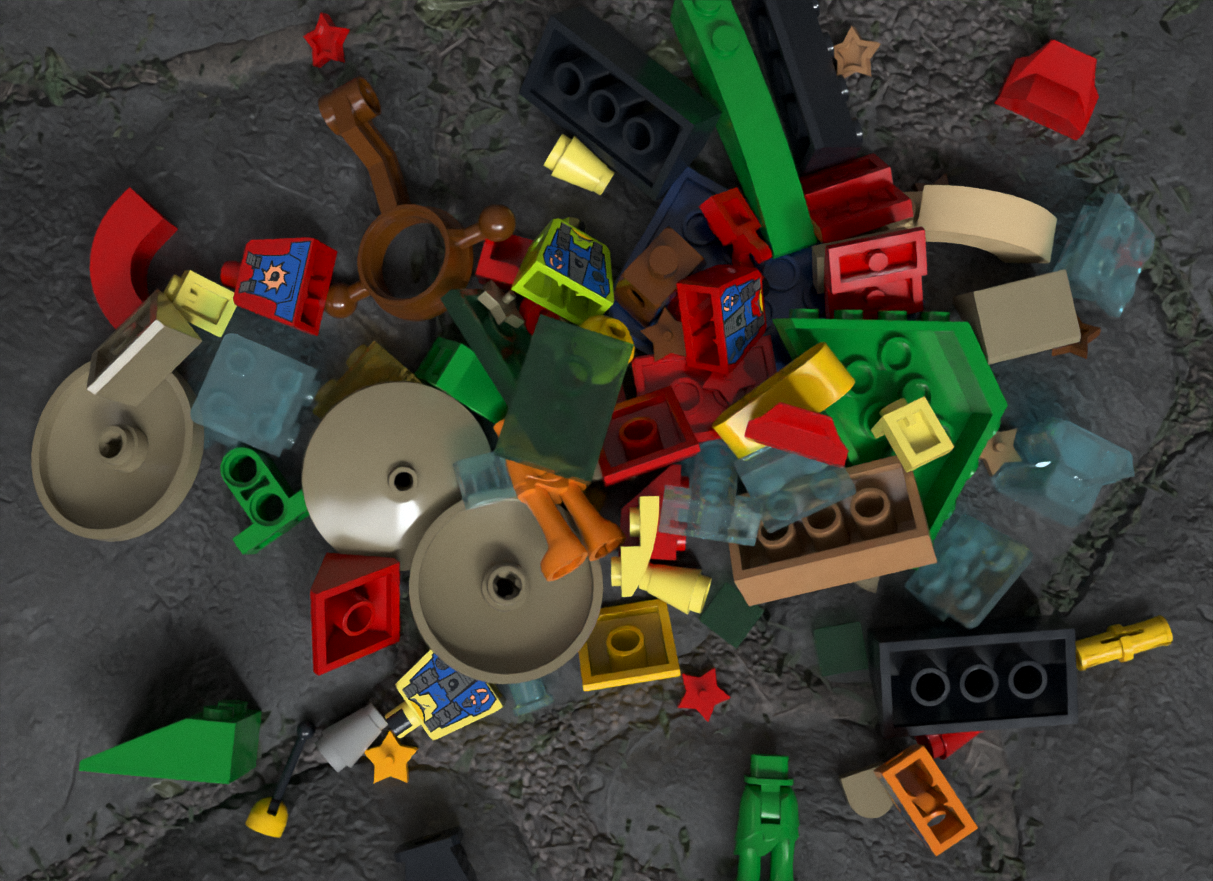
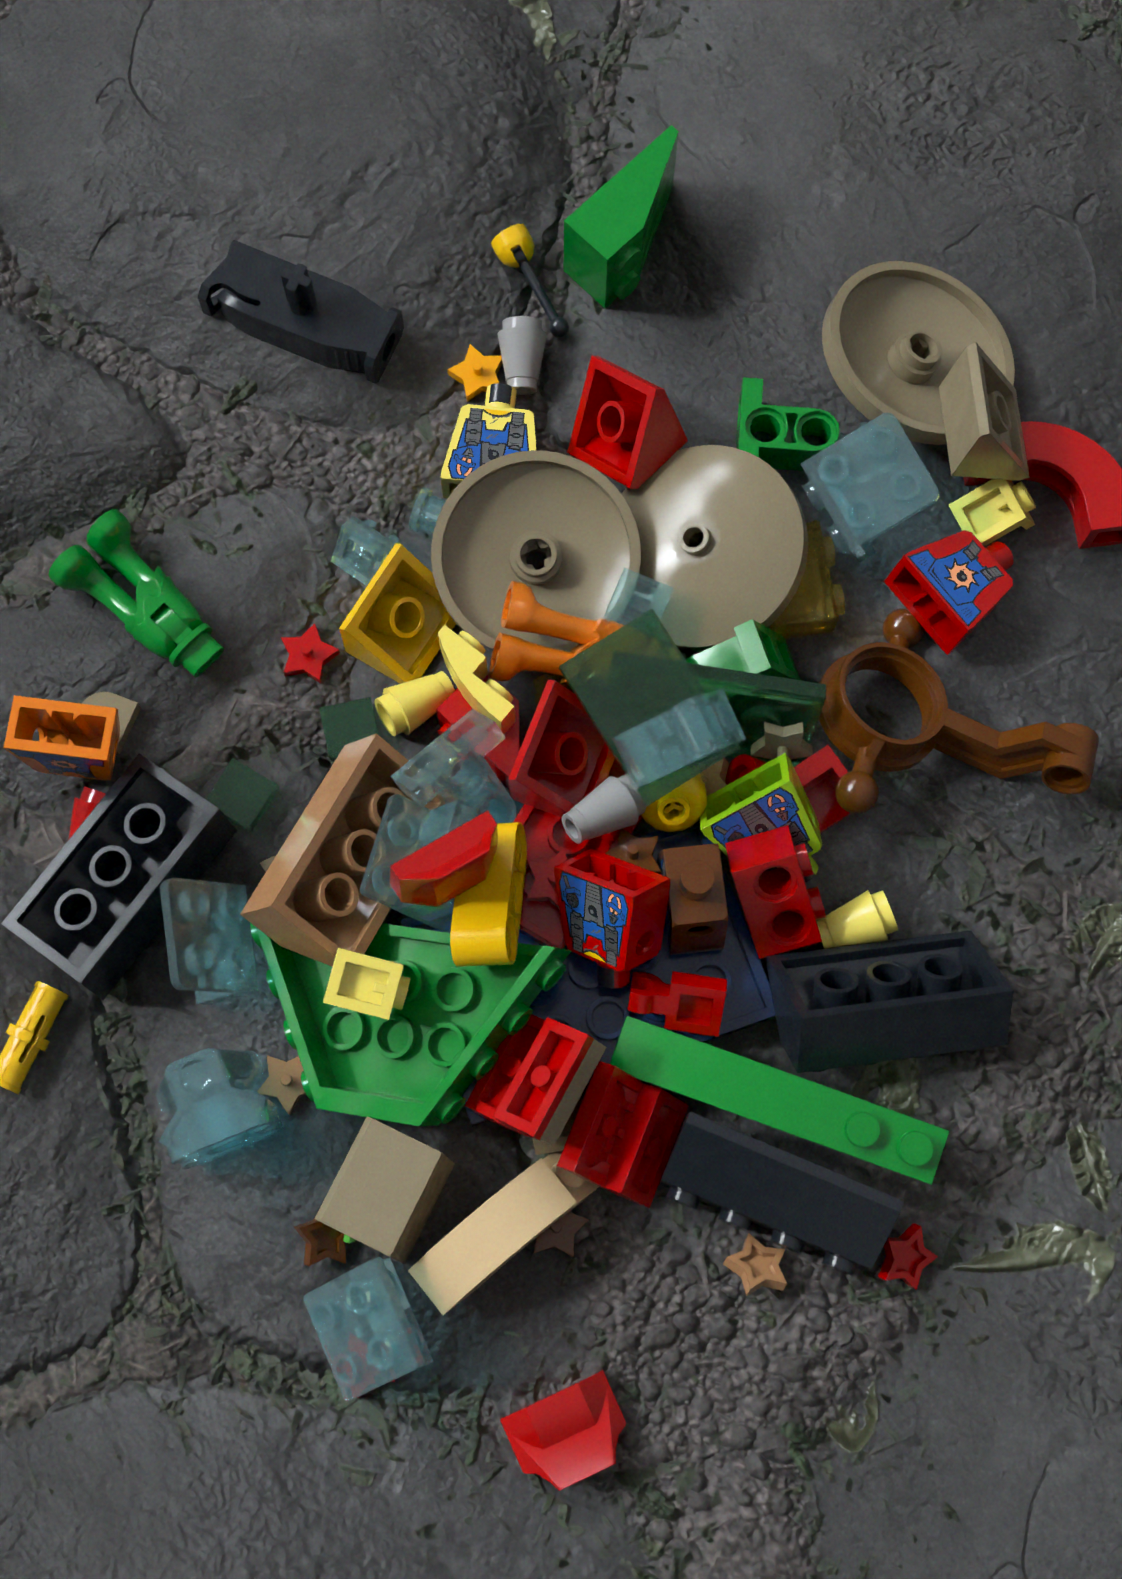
camera: 130 degrees right, 10 degrees down
none -> clear light blue tile [331,516,399,586]
none -> light grey cone [562,775,646,844]
none -> clear light blue tile [612,689,746,789]
none -> red brick [725,825,827,959]

